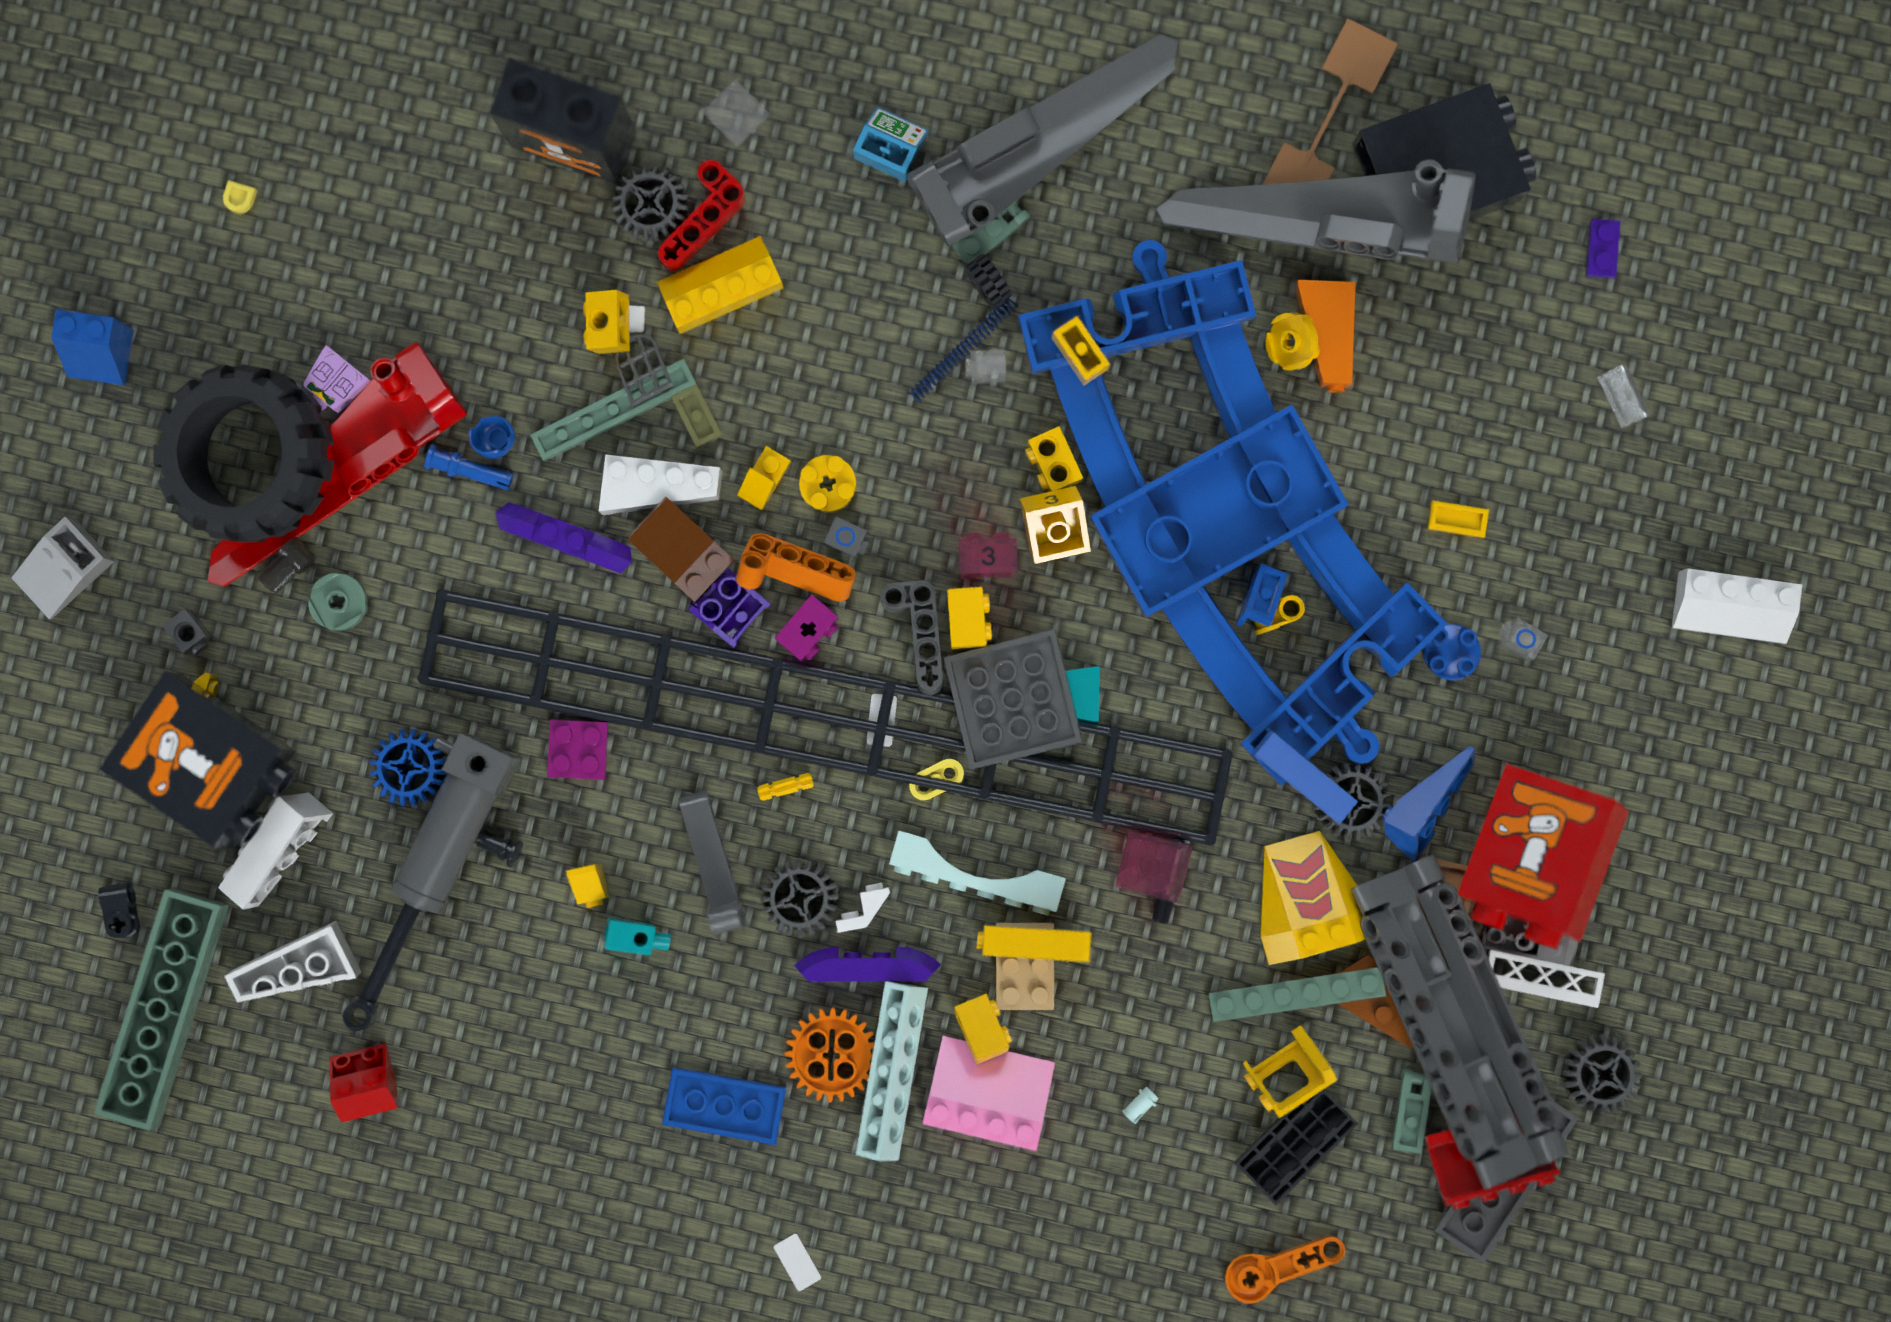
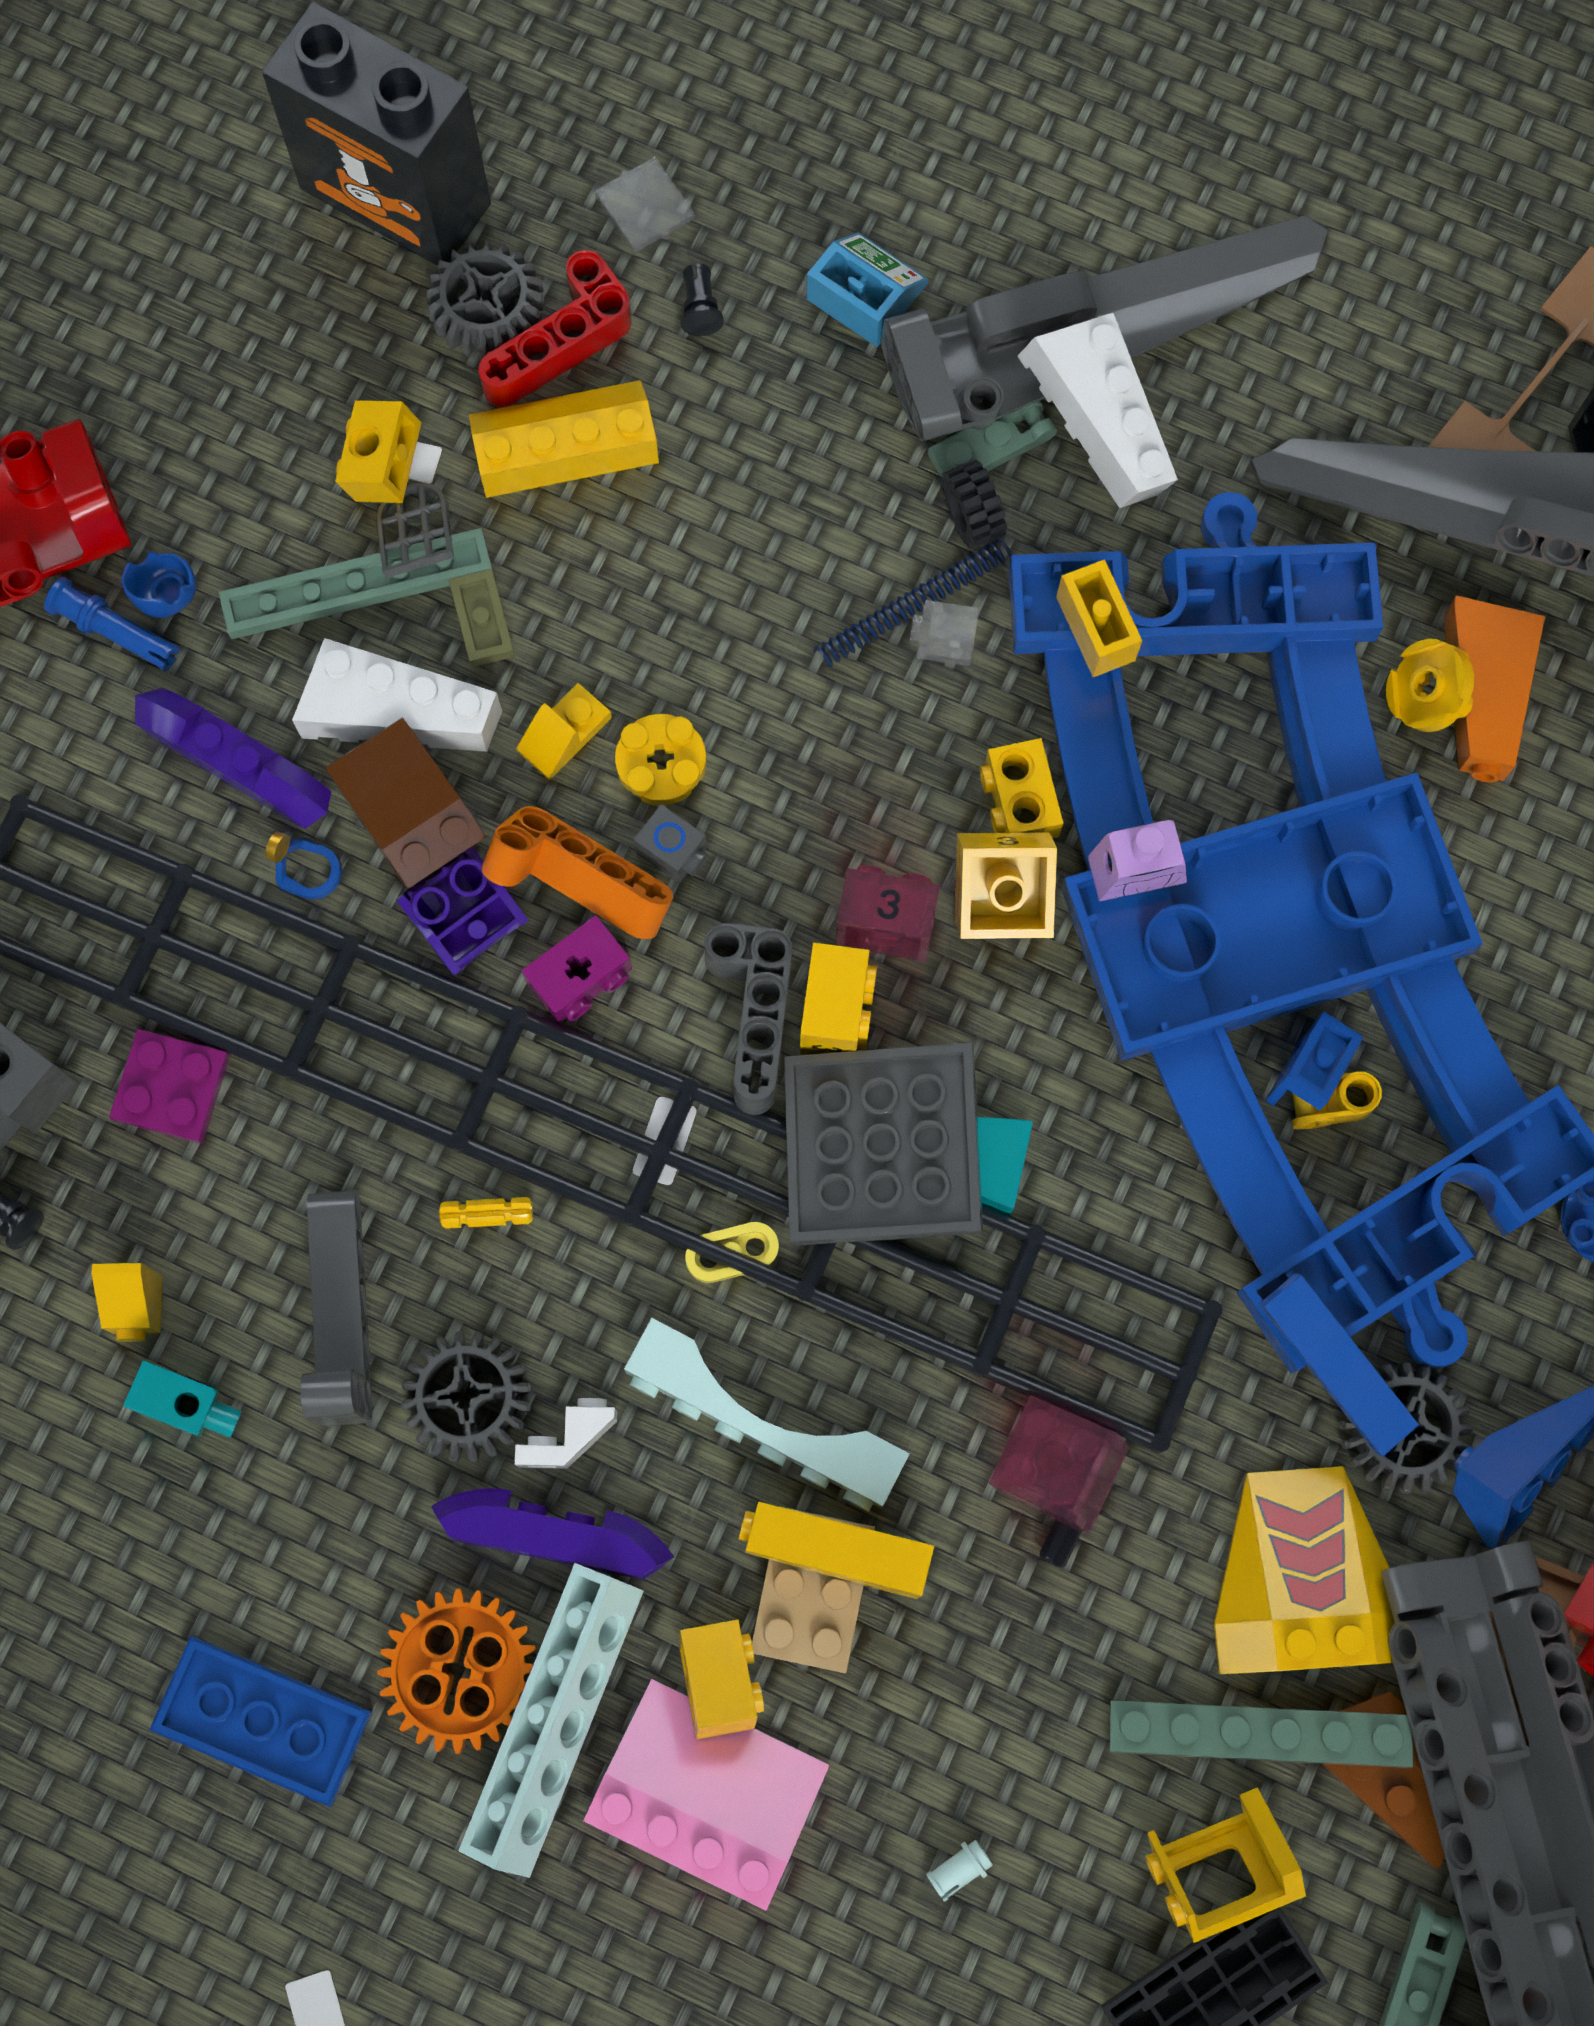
camera: 10 degrees right, 10 degrees down
none -> blue piece [265,831,342,900]
none -> black pin [680,264,724,336]
none -> white wedge [1018,313,1178,508]
none -> lavender torso [1088,820,1187,901]

